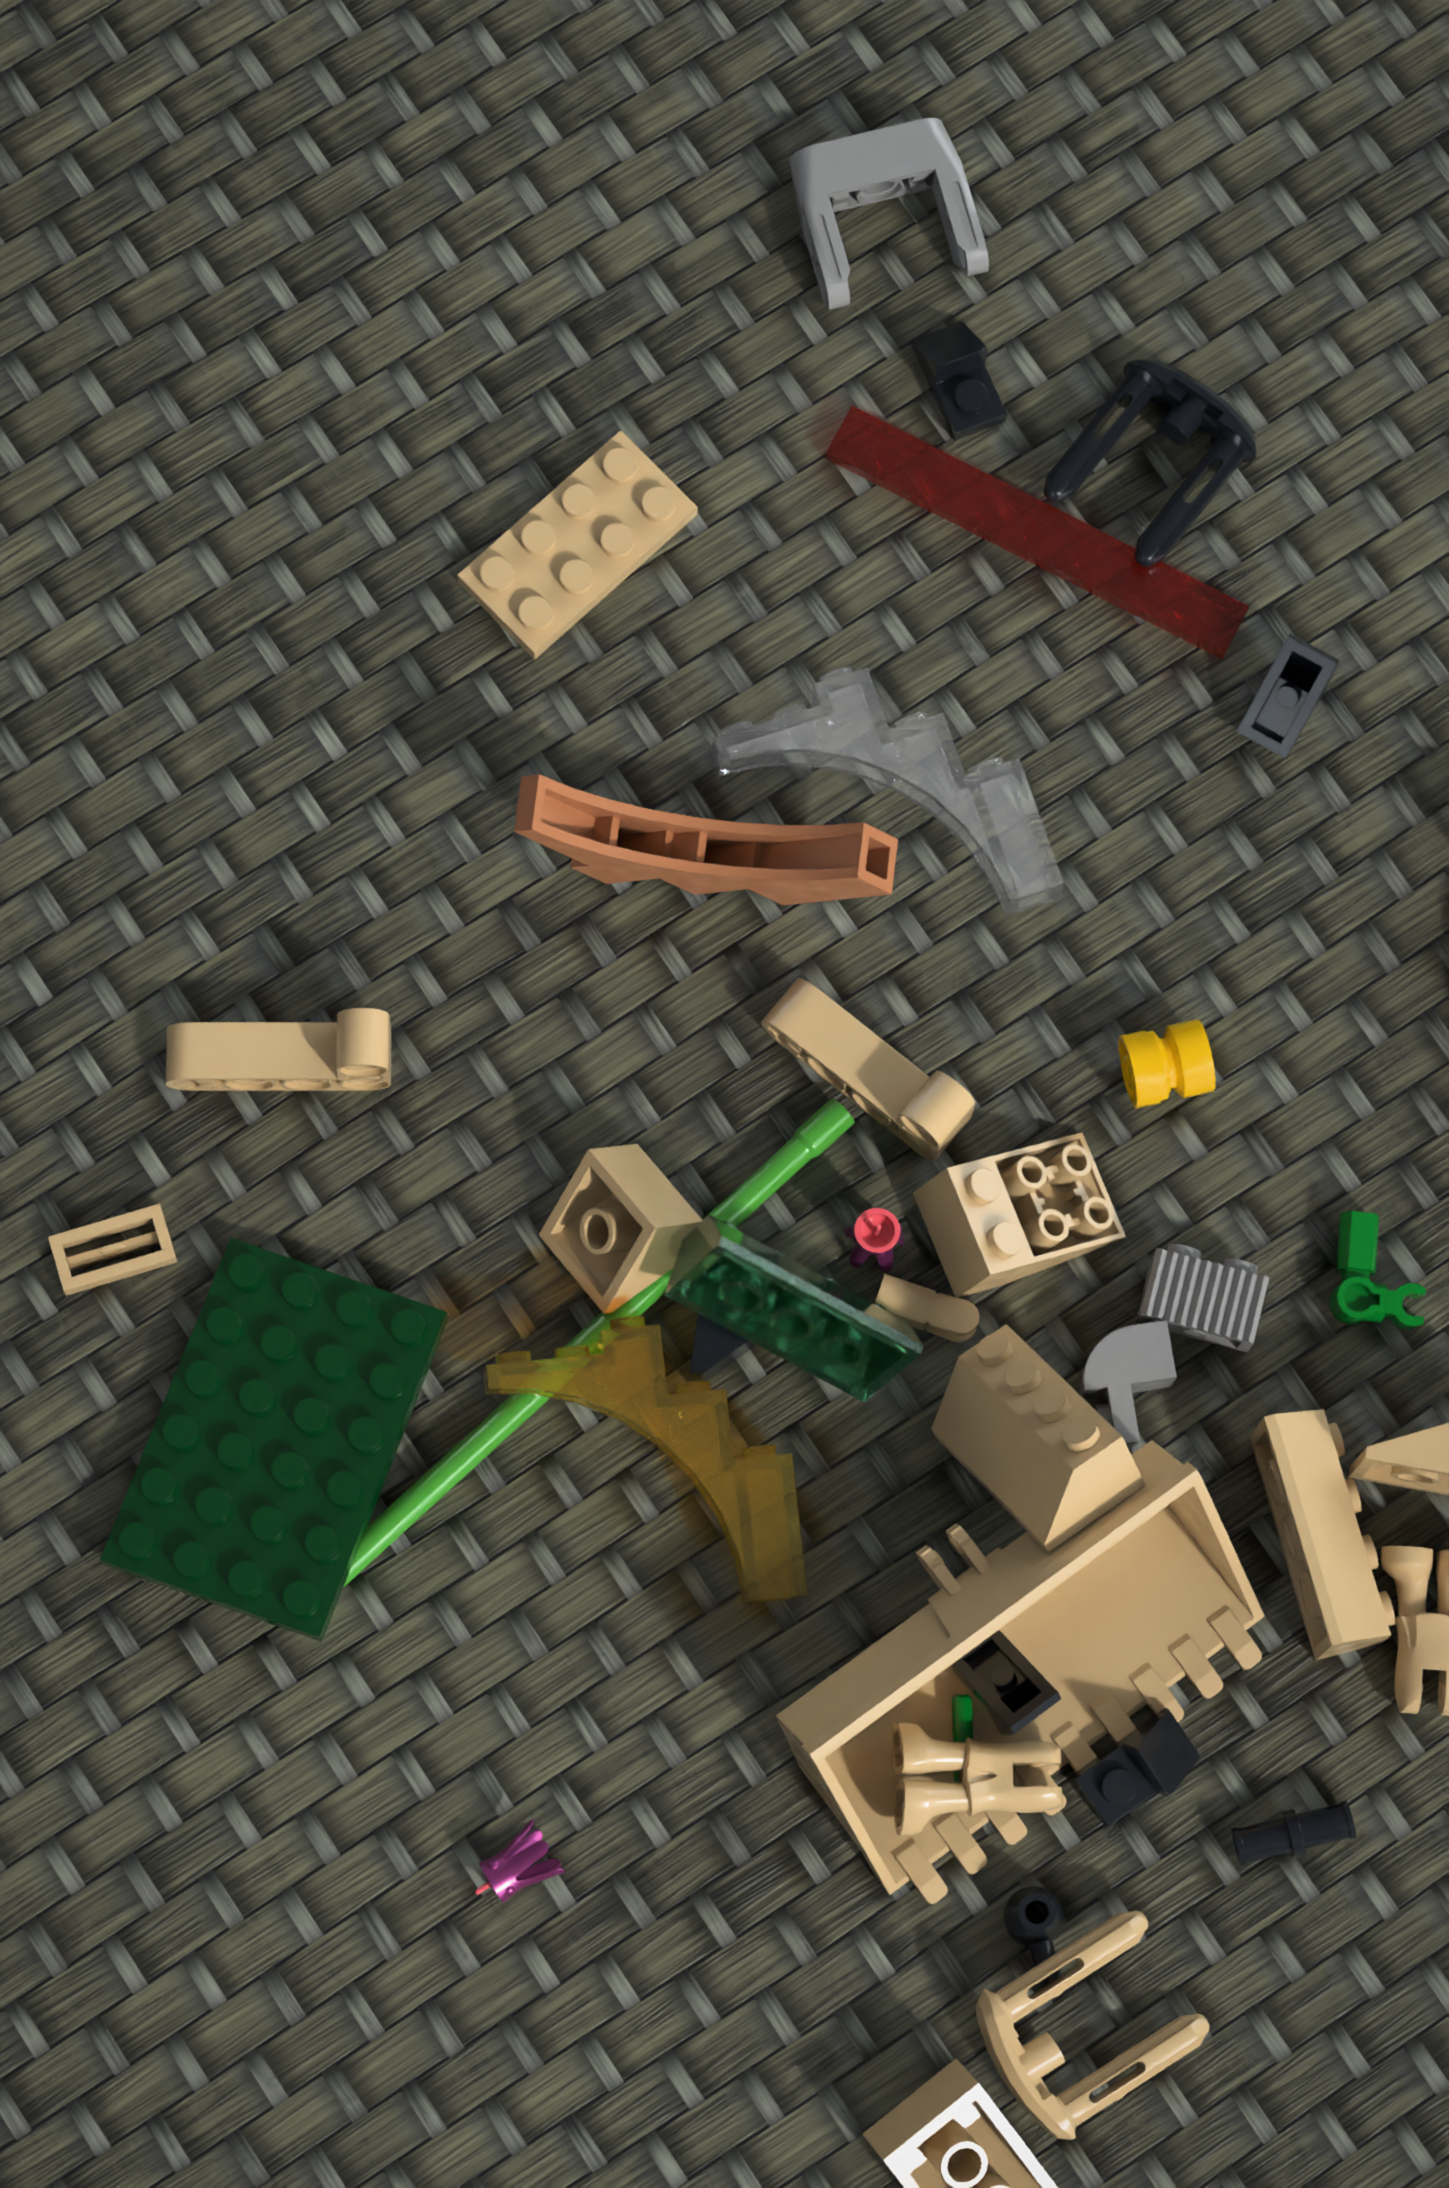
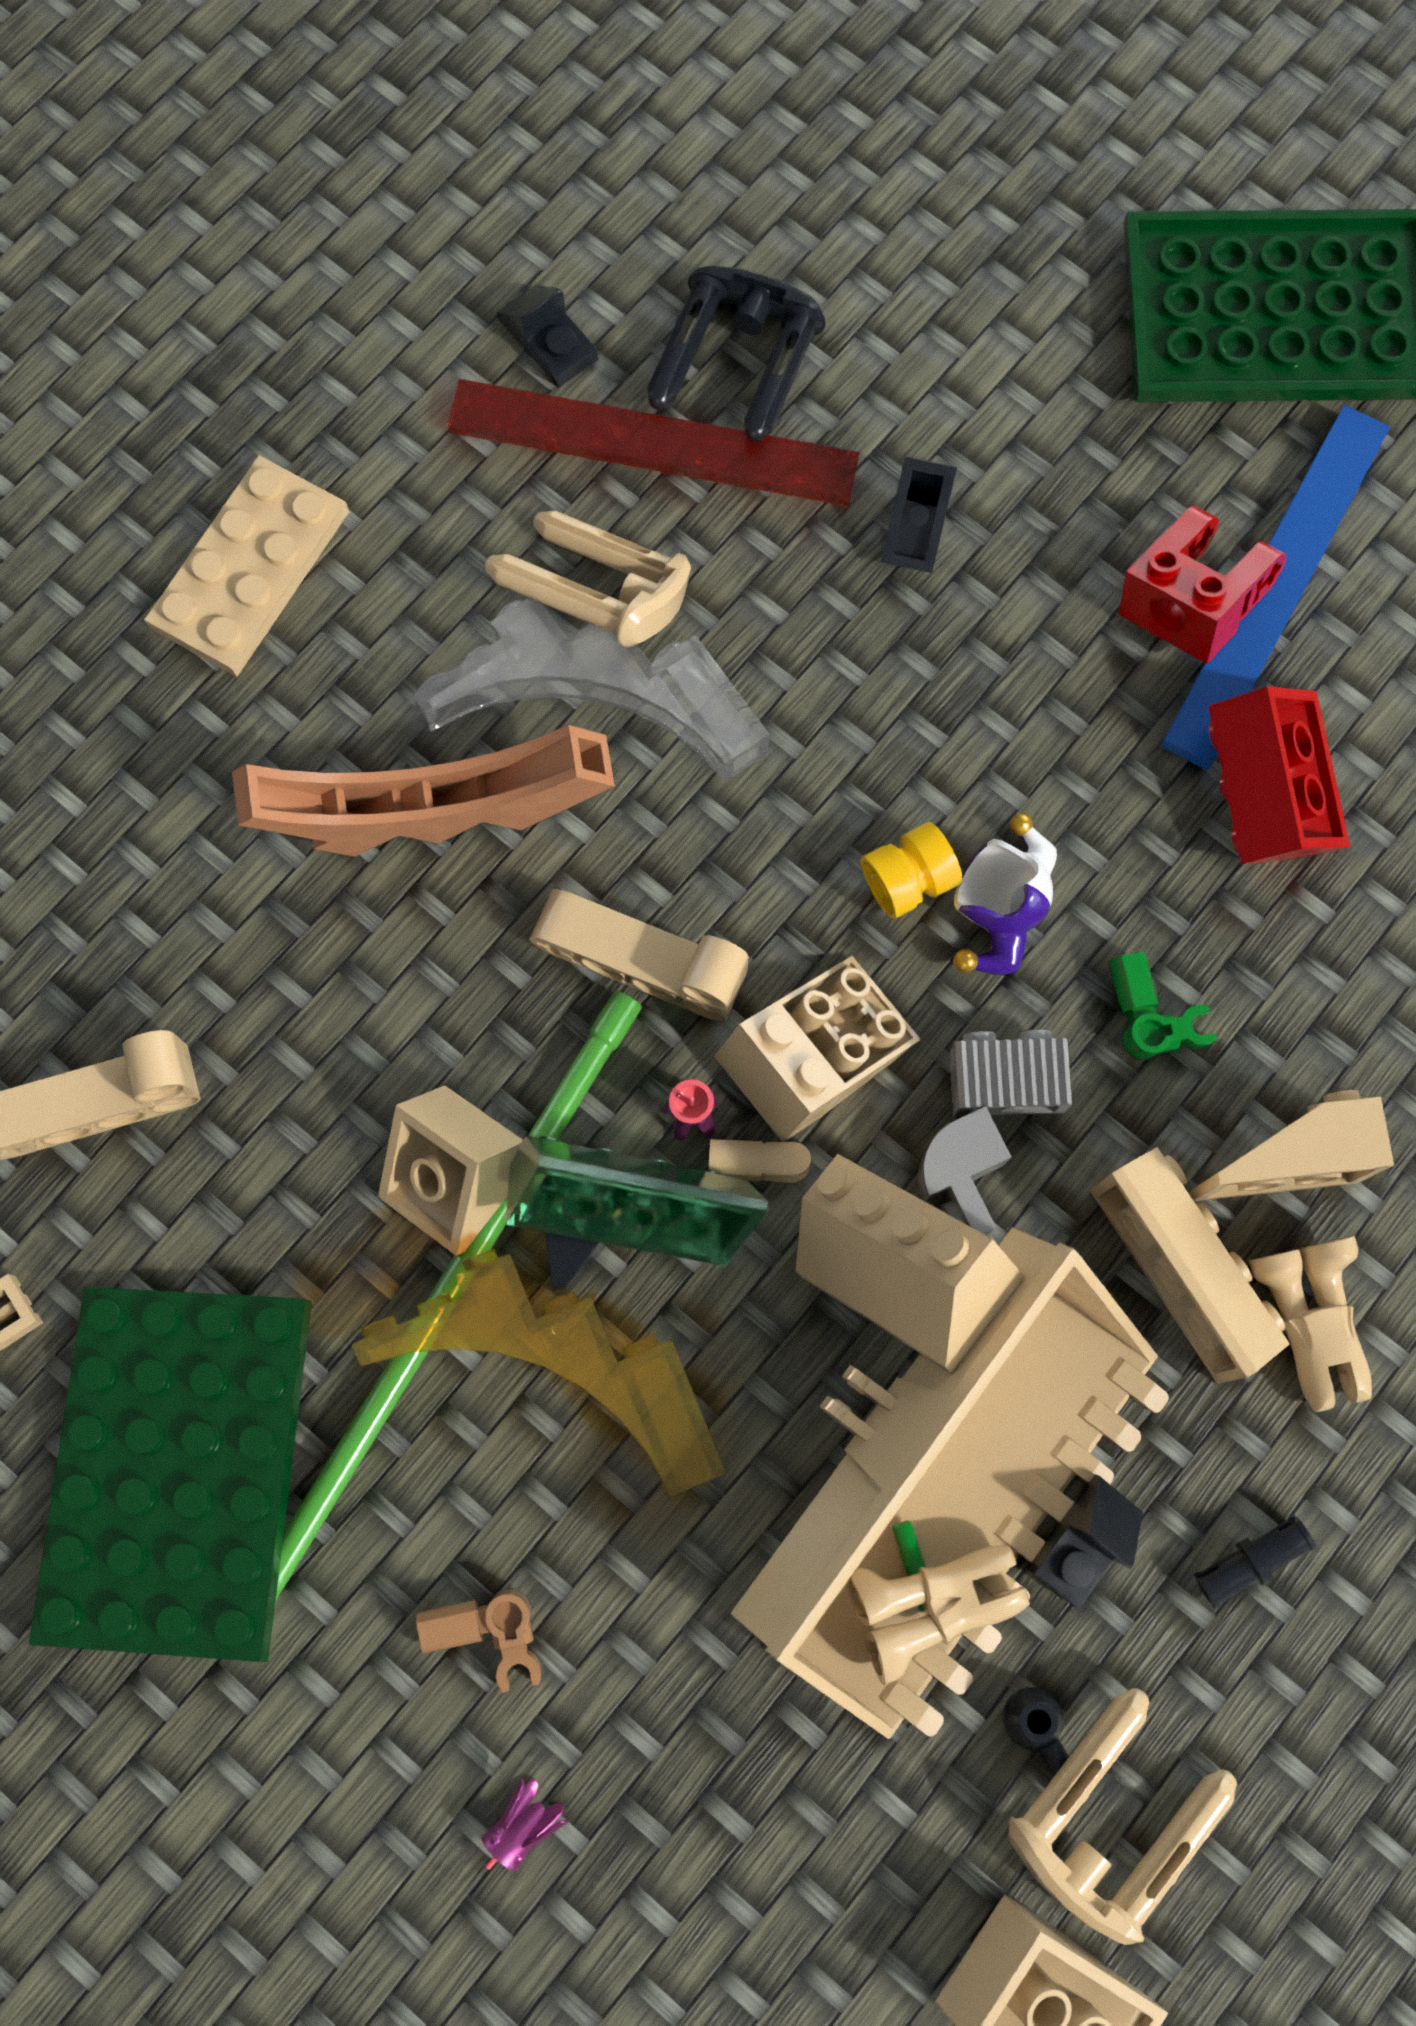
camera: 10 degrees left, 0 degrees up
light grey connector [789,118,989,310] -> none
black slope [950,1630,1061,1735] -> none
none -> medium nougat bar [416,1589,542,1693]
none -> tan piece [485,510,691,647]
none -> piece [953,813,1057,976]

